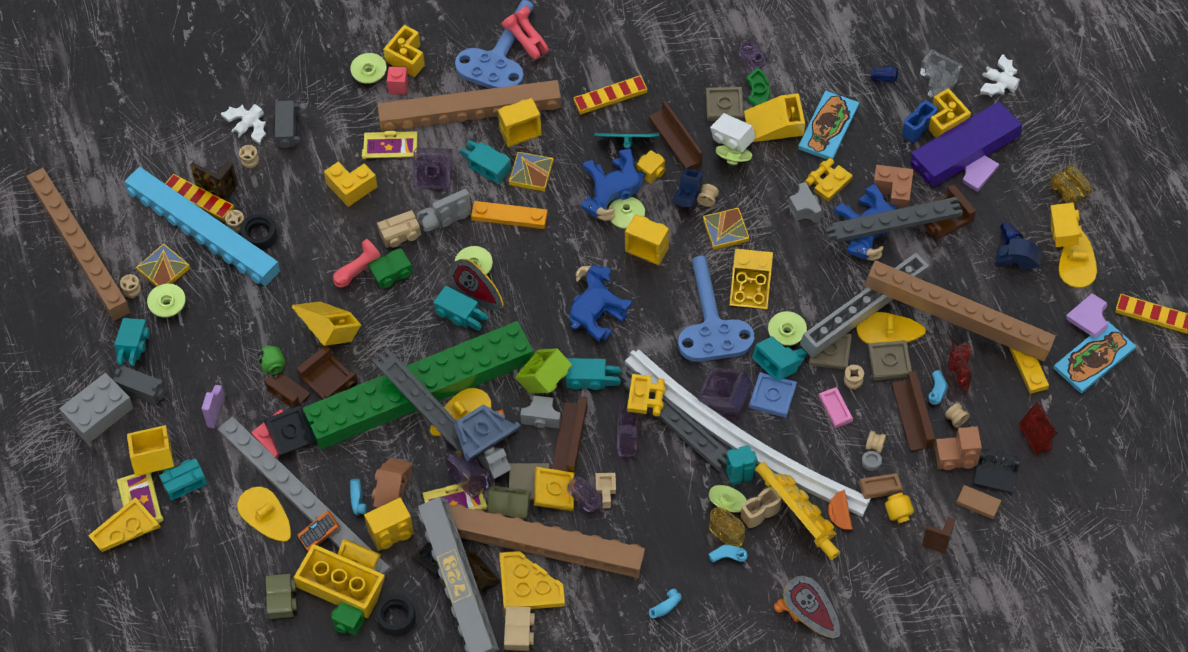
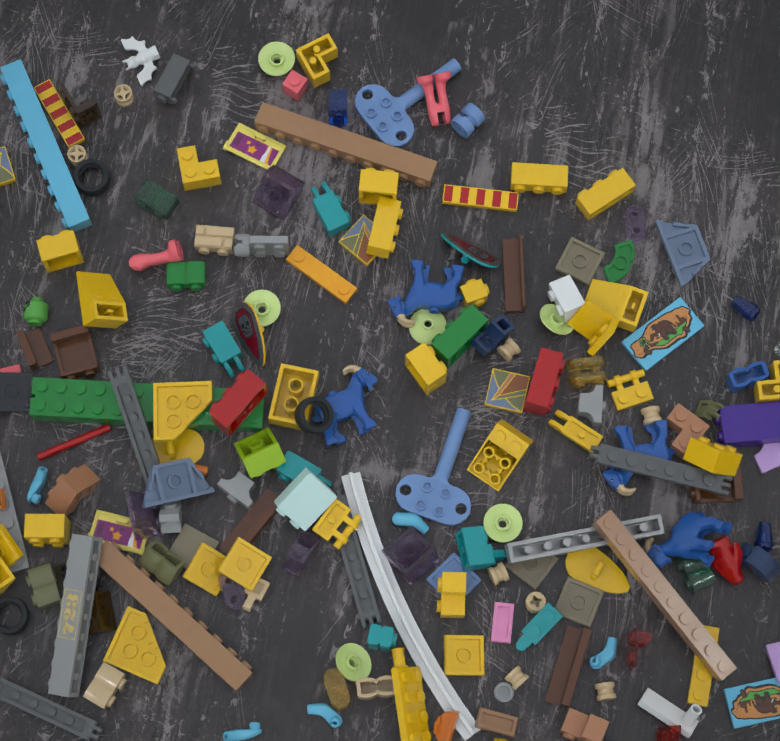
camera: 25 degrees right, 15 degrees up
none -> olive brick [26,563,62,609]
none -> yellow piece [36,230,84,273]
none -> red bar [36,424,111,461]
none -> clear green brick [135,179,179,220]
none -> yellow plate [153,381,213,442]
none -> red brick [209,369,268,437]
none -> yellow tile [218,537,272,591]
none -> yellow brick [268,363,319,430]
none -> light aqua brick [274,467,337,531]
none -> black tyre [294,396,334,434]
none -> clear blue brick [328,89,348,127]
none -> yellow brick [366,196,403,259]
none -> medium azure arm [392,512,429,534]
none -> green brick [431,304,489,370]
none -> yellow brick [437,572,466,618]
none -> yellow tile [444,635,485,676]
none -> medium blue wheel [450,103,485,138]
none -> tan wheel [487,562,510,586]
none -> yellow brick [510,162,568,195]
none -> teal hinge [515,602,564,652]
none -> red brick [523,347,565,417]
none -> yellow hinge [548,409,603,453]
none -> clear yellow brick [566,356,607,388]
none -> yellow bracket [568,299,620,356]
none -> yellow brick [575,168,636,221]
none -> white piece [637,688,702,738]
none -> tan wheel [641,406,662,426]
none -> blue animal [645,512,732,569]
none -> sand blue wing [655,220,711,288]
none -> clear green brick [675,557,716,594]
none -> yellow brick [683,436,743,476]
none -> olive plate [694,400,724,421]
none -> red animal [707,535,744,585]

